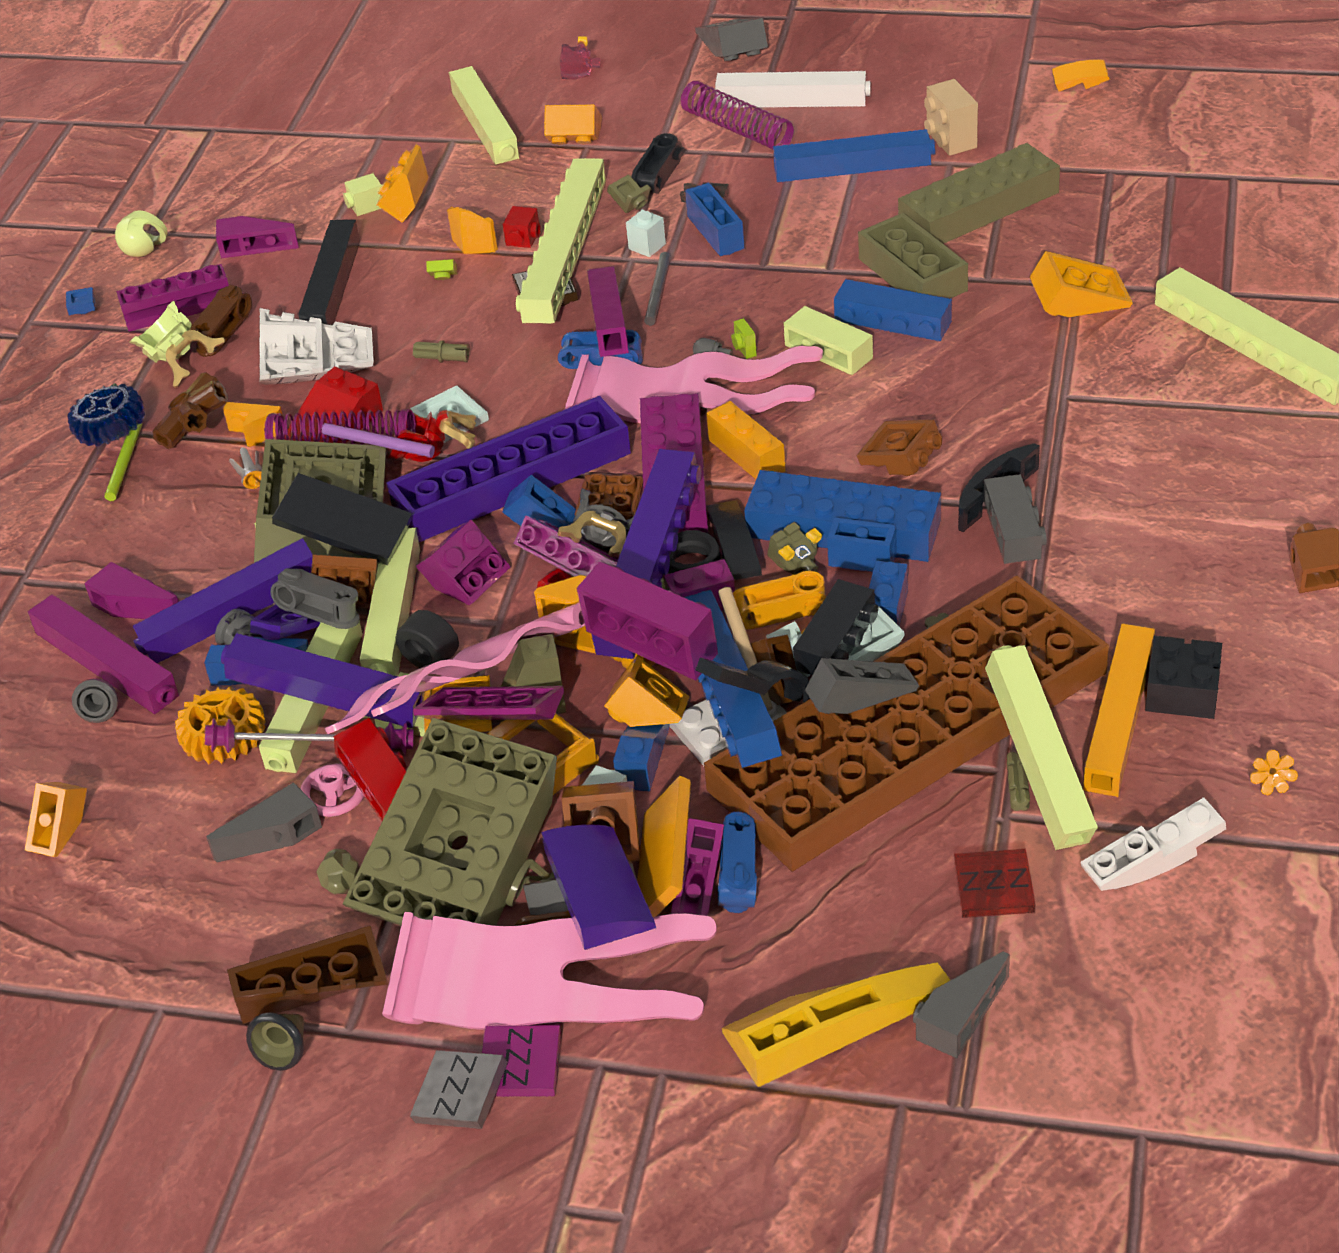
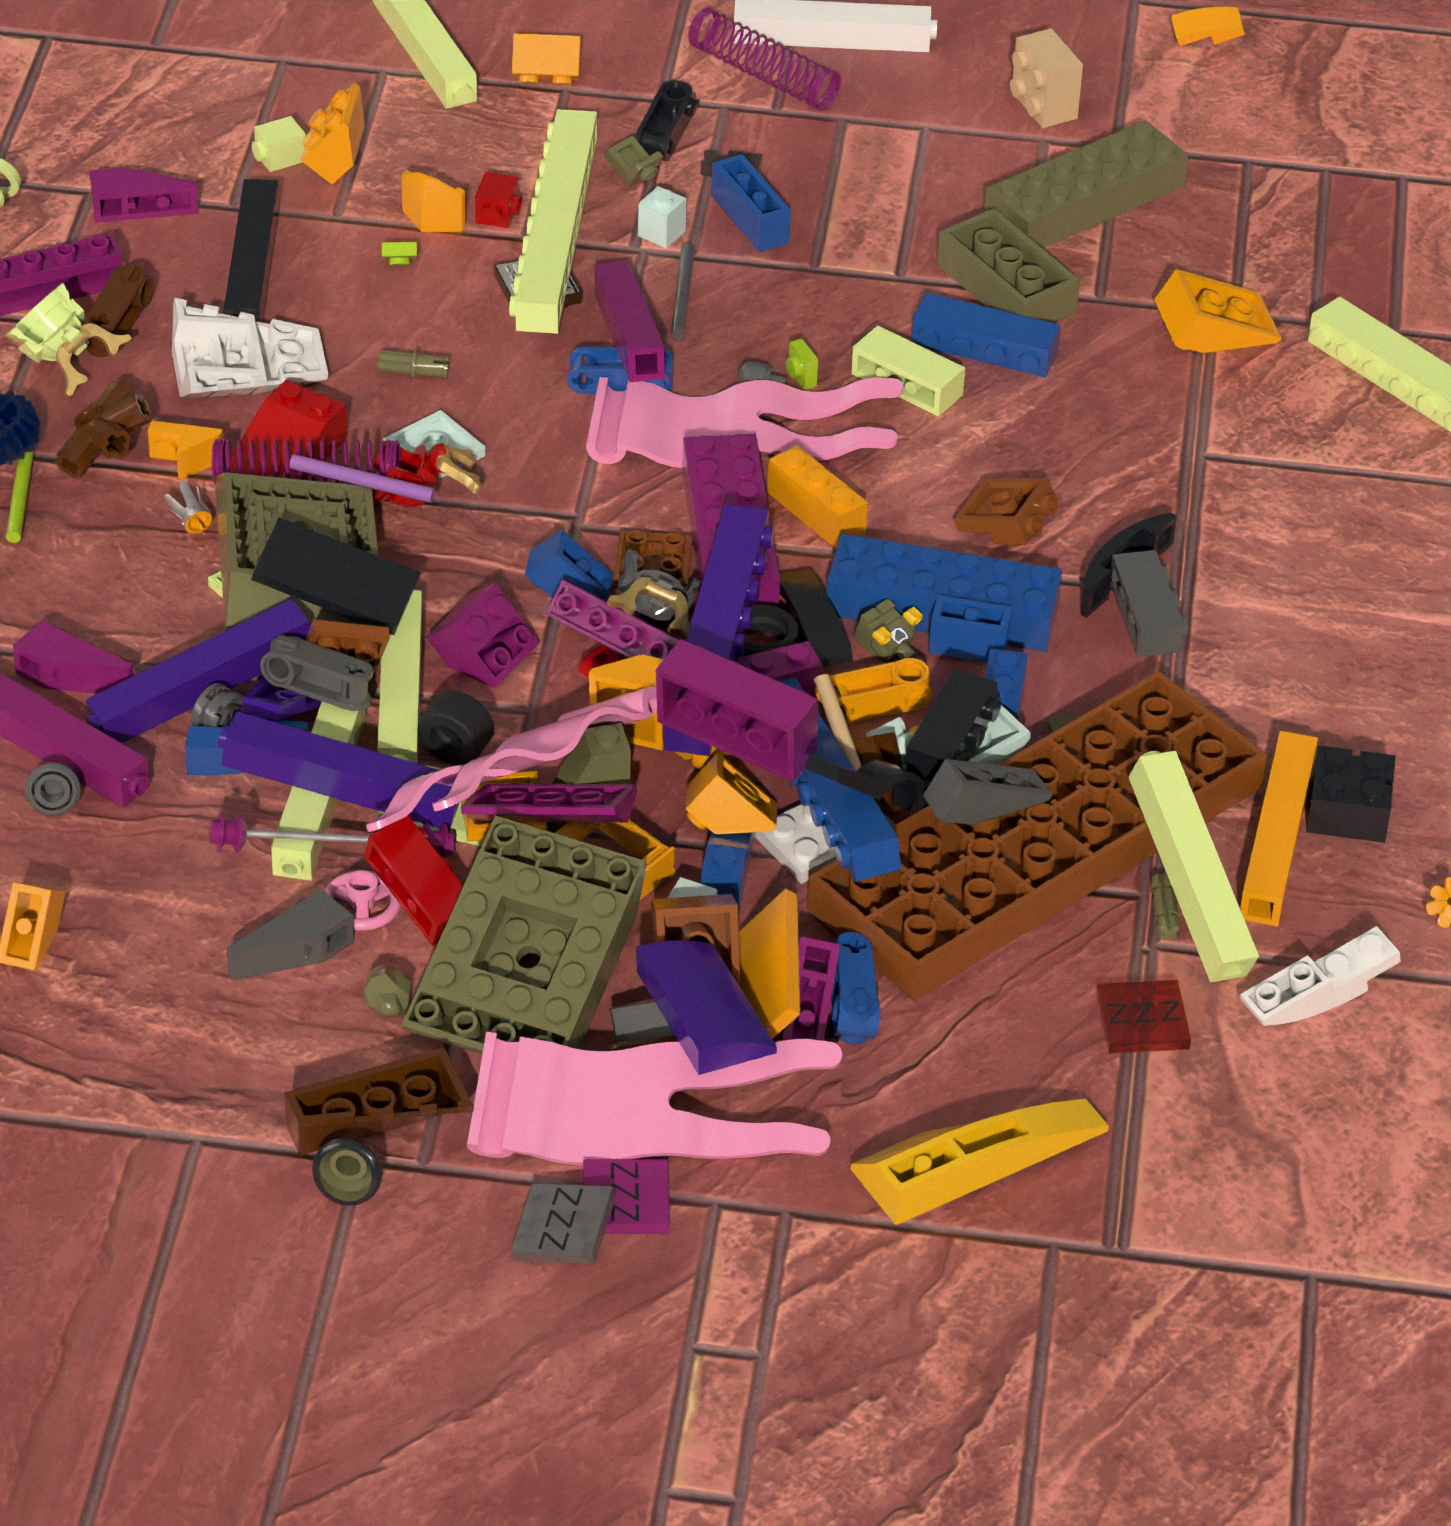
camera: 10 degrees left, 0 degrees up
light orange gear [175,685,266,765] -> none
dark purple brick [387,396,631,542] -> none
olive piece [506,859,555,907] -> none
blue brick [773,129,935,182] -> none
dark grey slope [913,951,1010,1058] -> none

